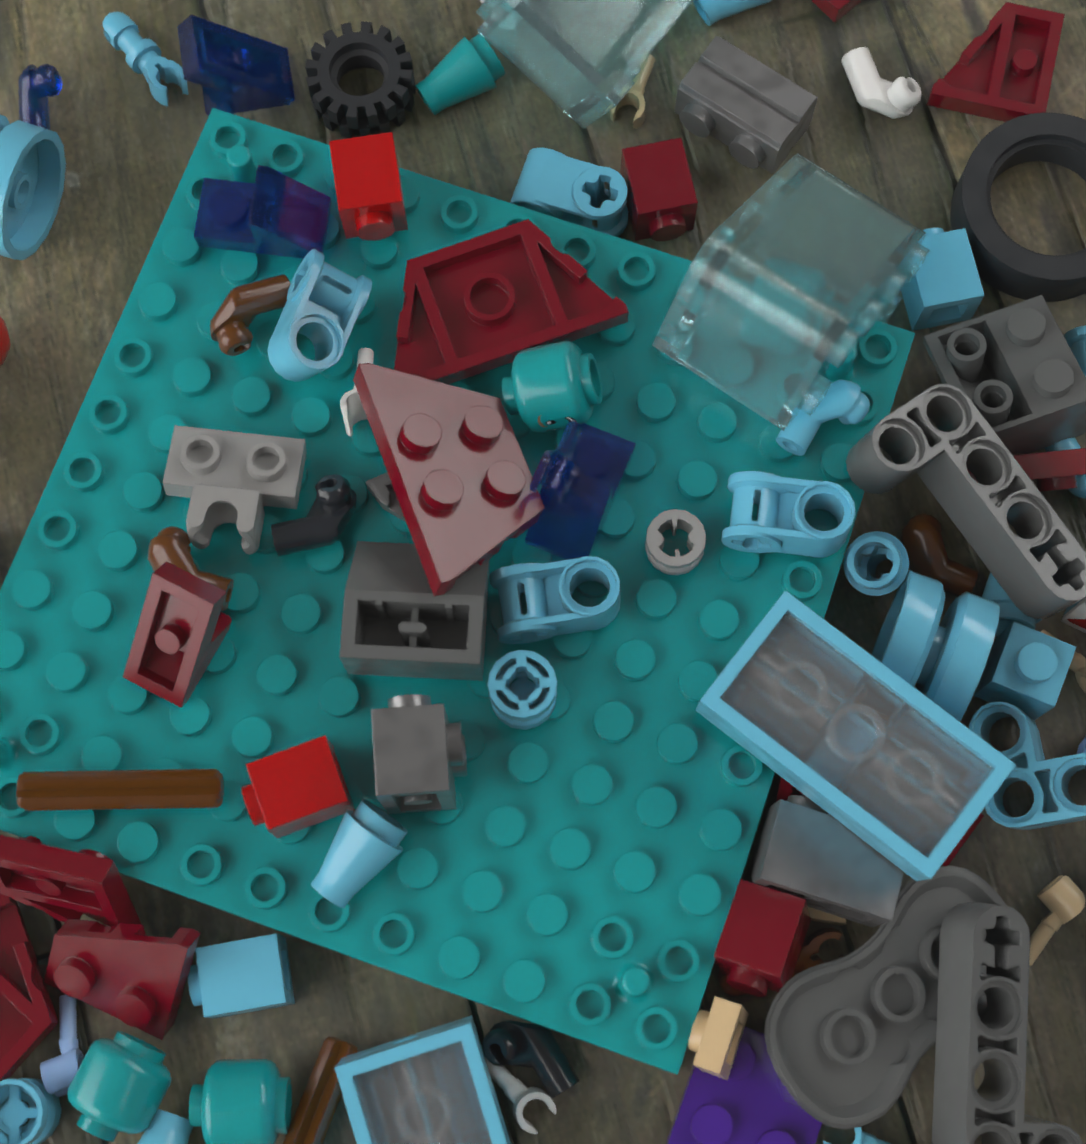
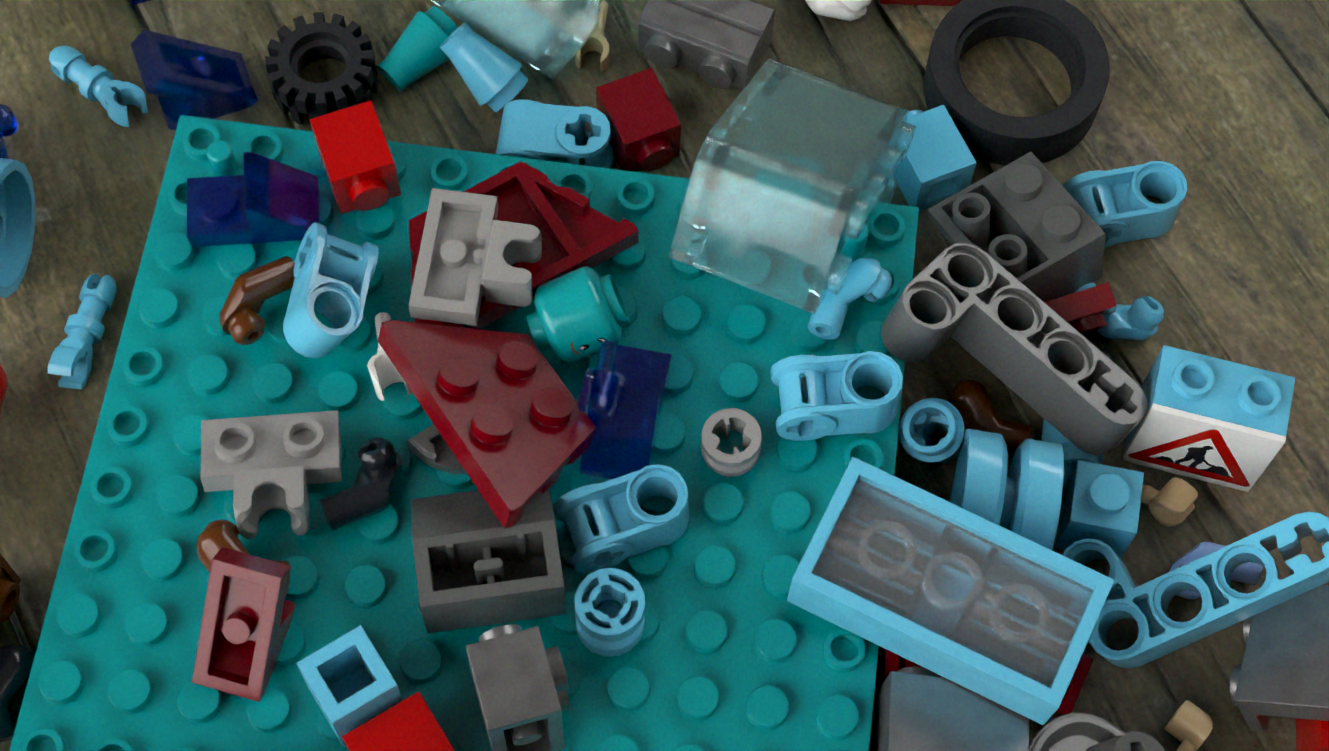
camera: 15 degrees left, 10 degrees down
none -> medium azure piece [48,273,117,390]
none -> medium azure brick [296,625,403,746]
none -> light grey plate [408,188,542,326]
none -> medium azure cone [440,22,528,112]

